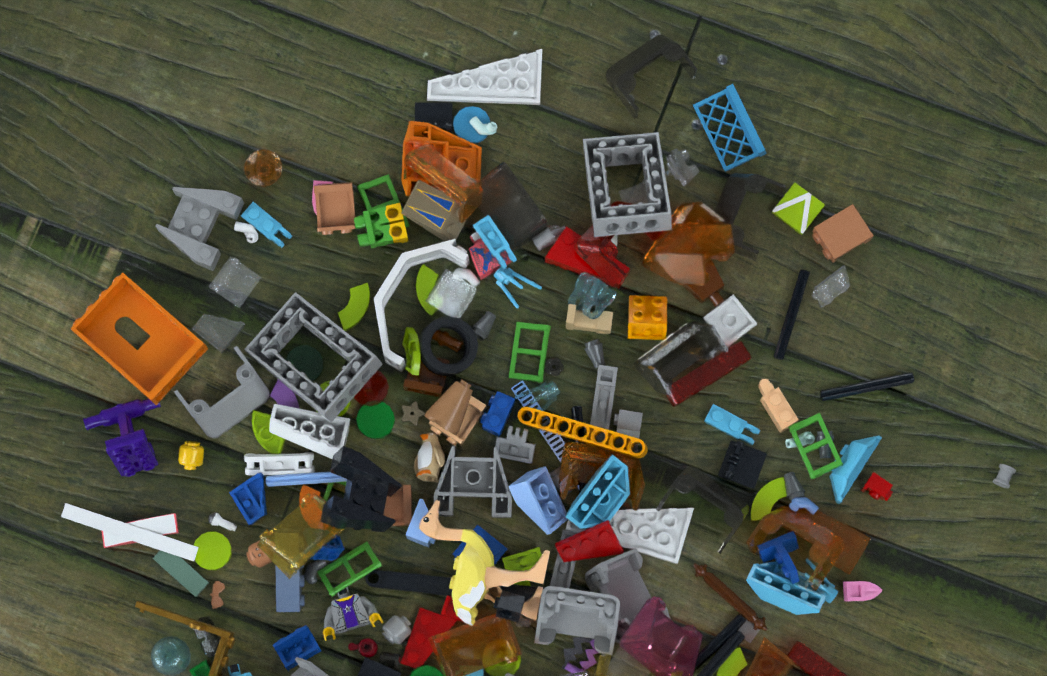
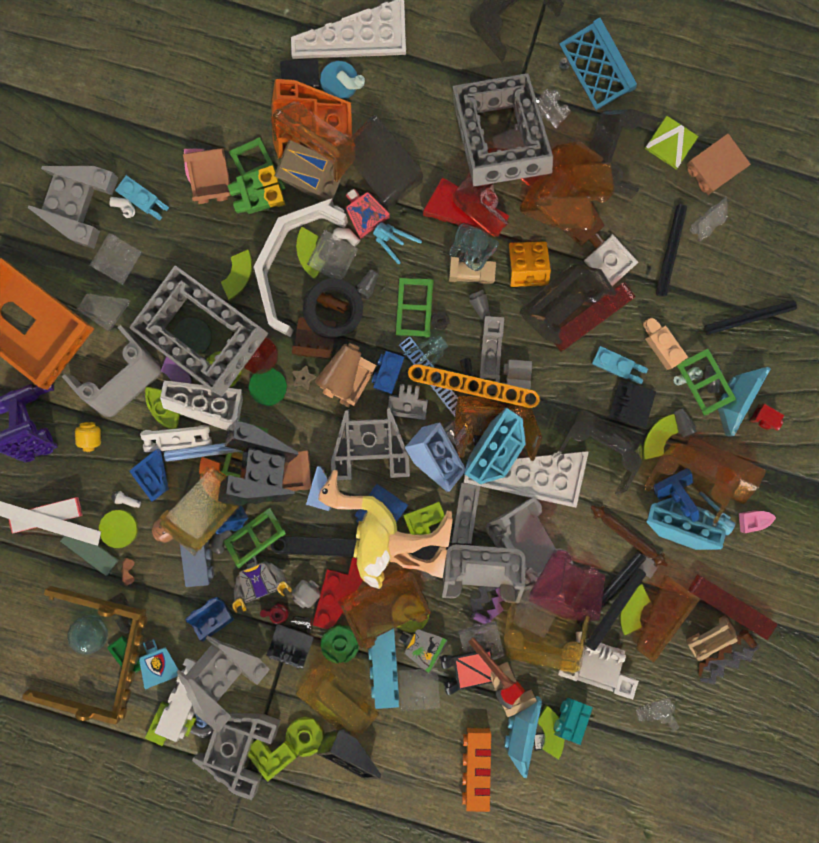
camera: 10 degrees left, 10 degrees up
clear orange dish [244,150,282,187] -> none
lime tile [402,327,421,375] -> none
tan animal [414,432,445,483] -> none
medium azure hinge [473,215,517,269] -> none
black brick [493,590,525,623] -> none
light grey piece [531,225,566,251] -> none
red wing [555,520,624,562] -> none
medium blue arm [789,497,819,515] -> none

